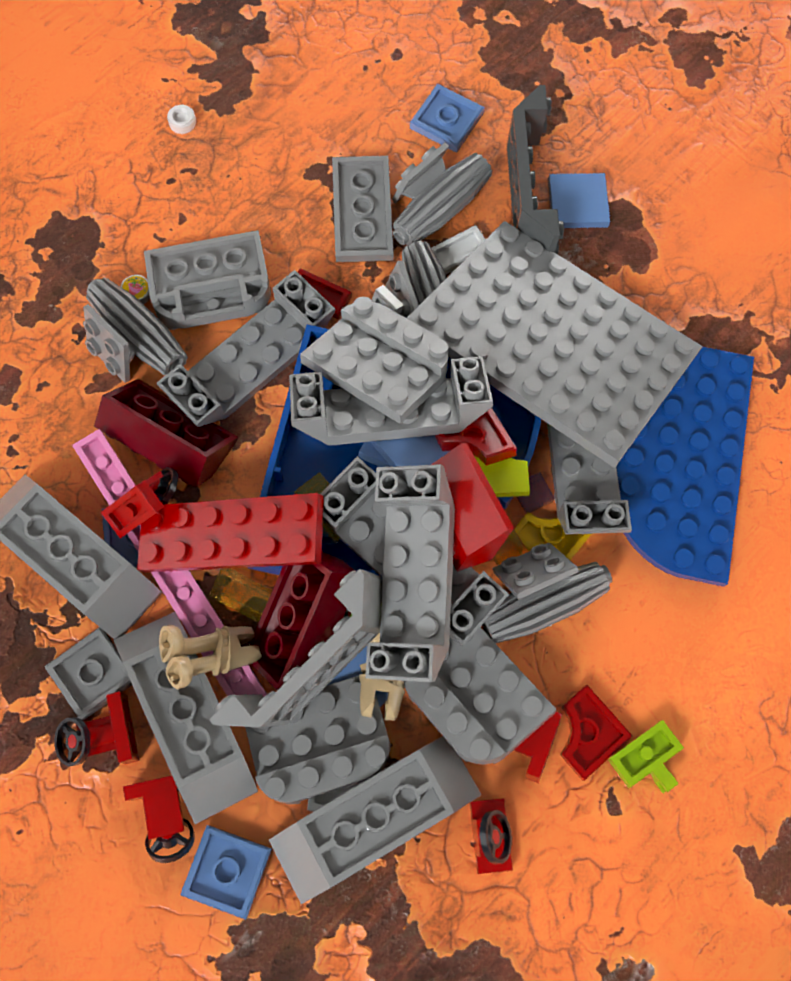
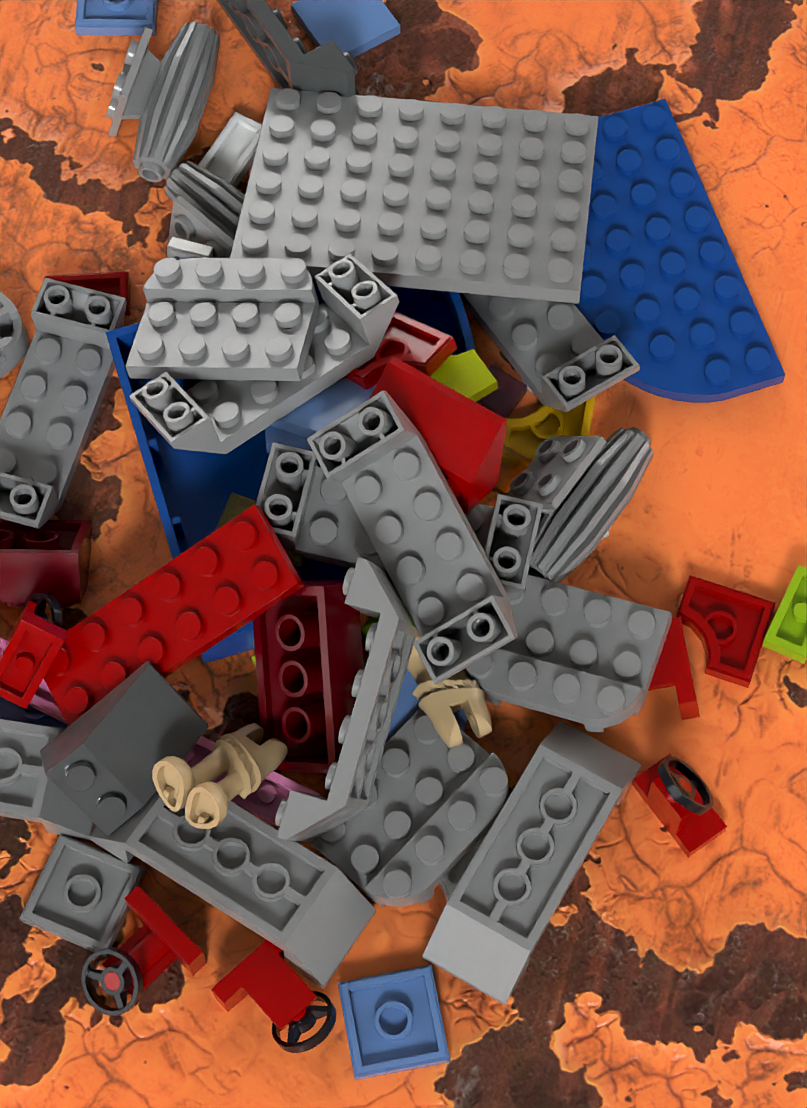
camera: 25 degrees left, 5 degrees down
clear yellow tile [209,568,272,623] -> none
light grey plate [332,156,393,262] -> none
none -> dark grey slope [40,661,209,836]

